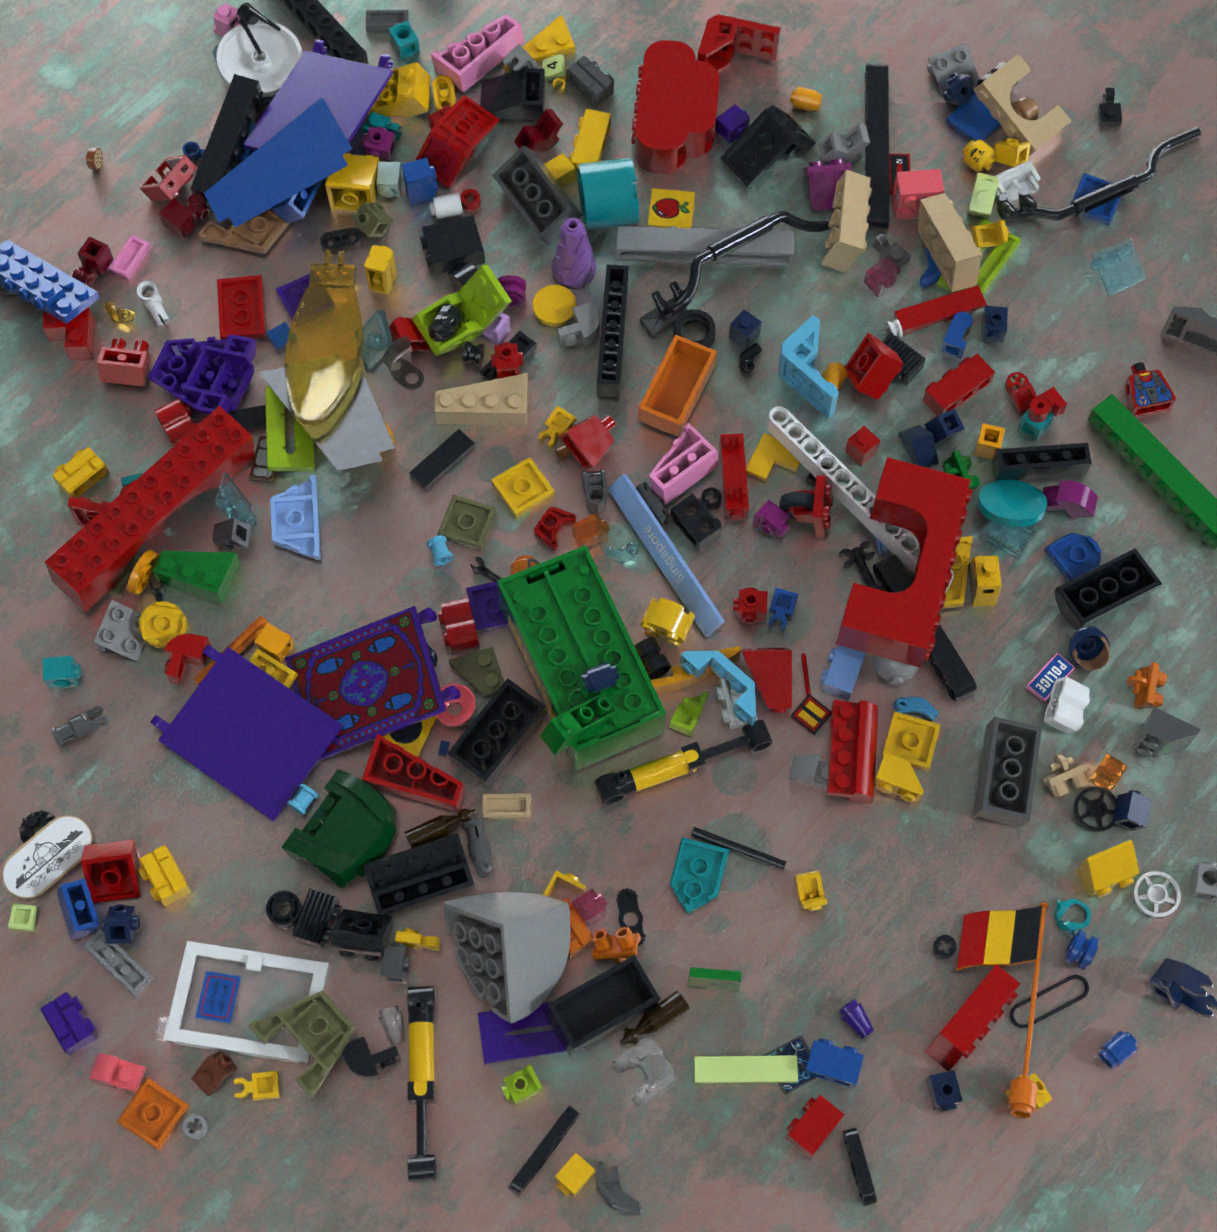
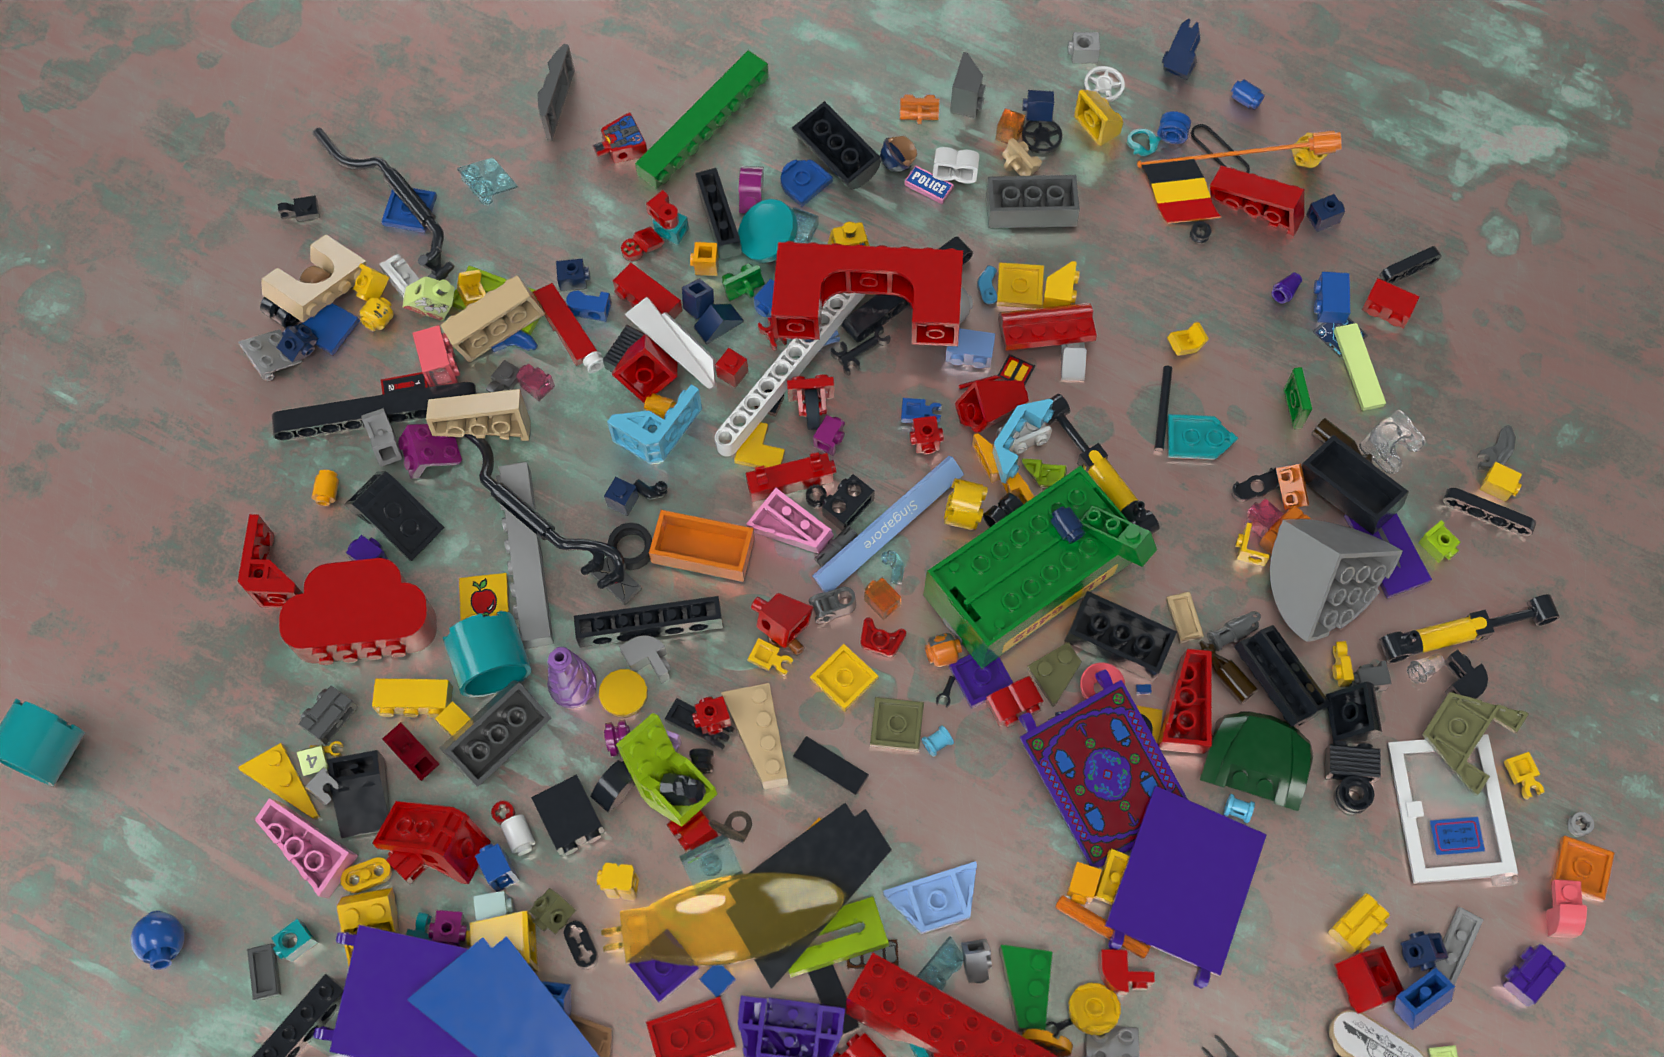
camera: 100 degrees left, 0 degrees up
copper bracket [191,1051,238,1097] -> none
none -> white wedge [625,297,717,389]

